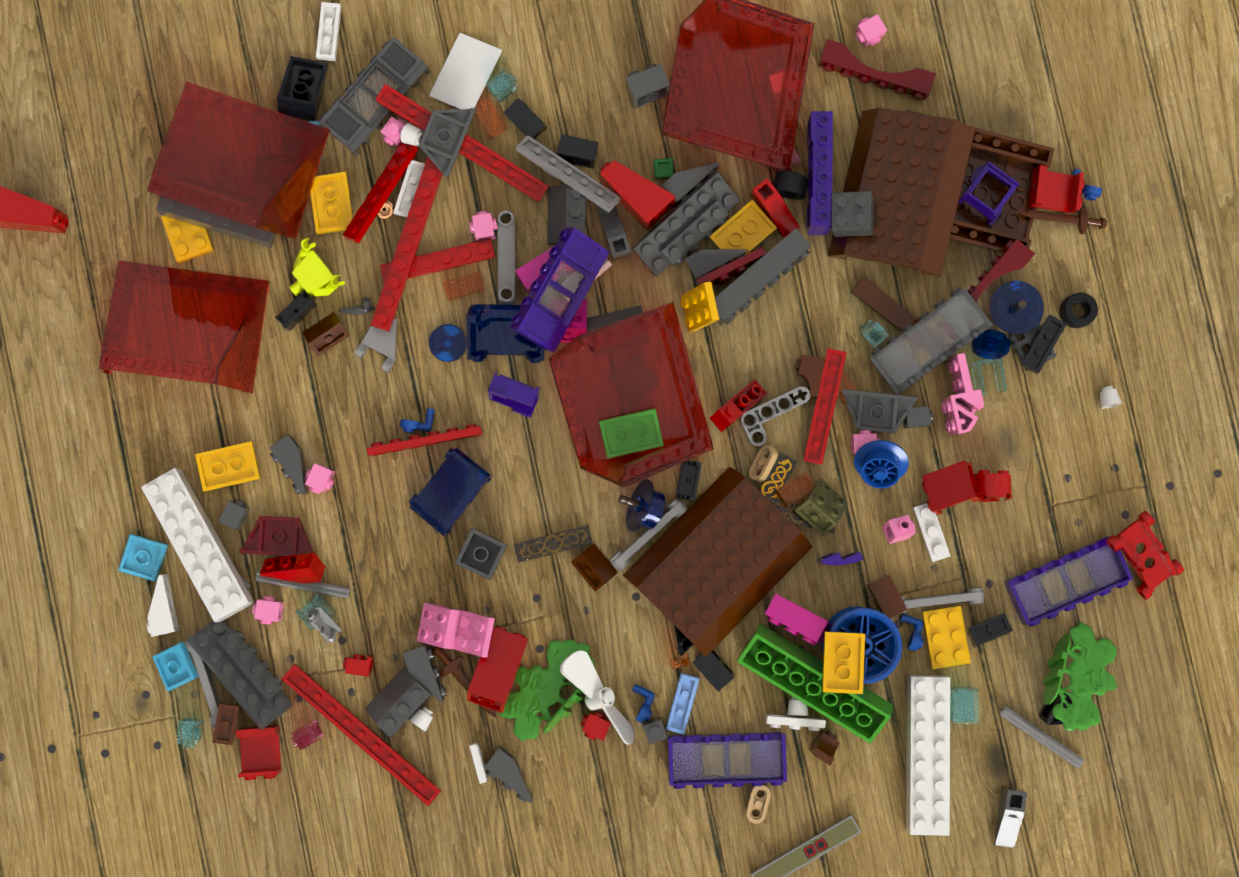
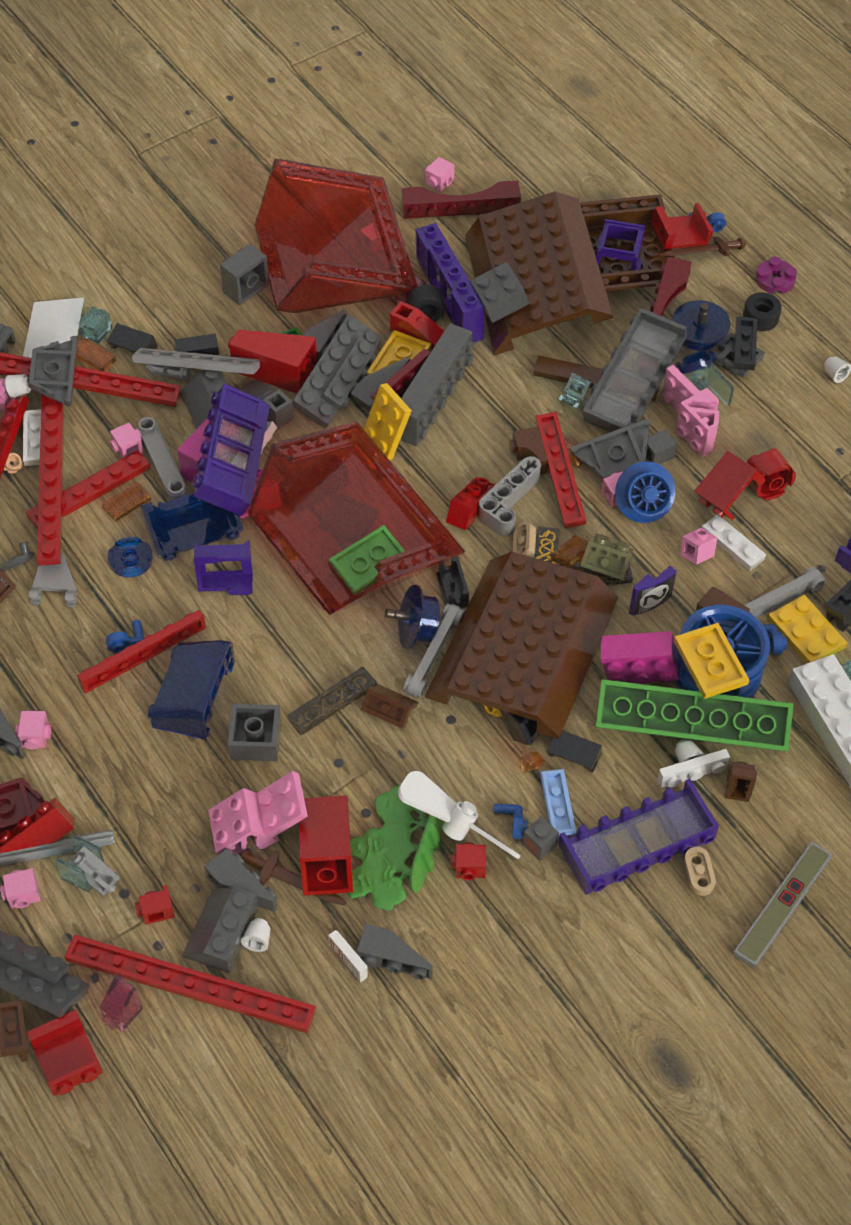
camera: 20 degrees left, 30 degrees down
none -> magenta plate [756,257,797,294]

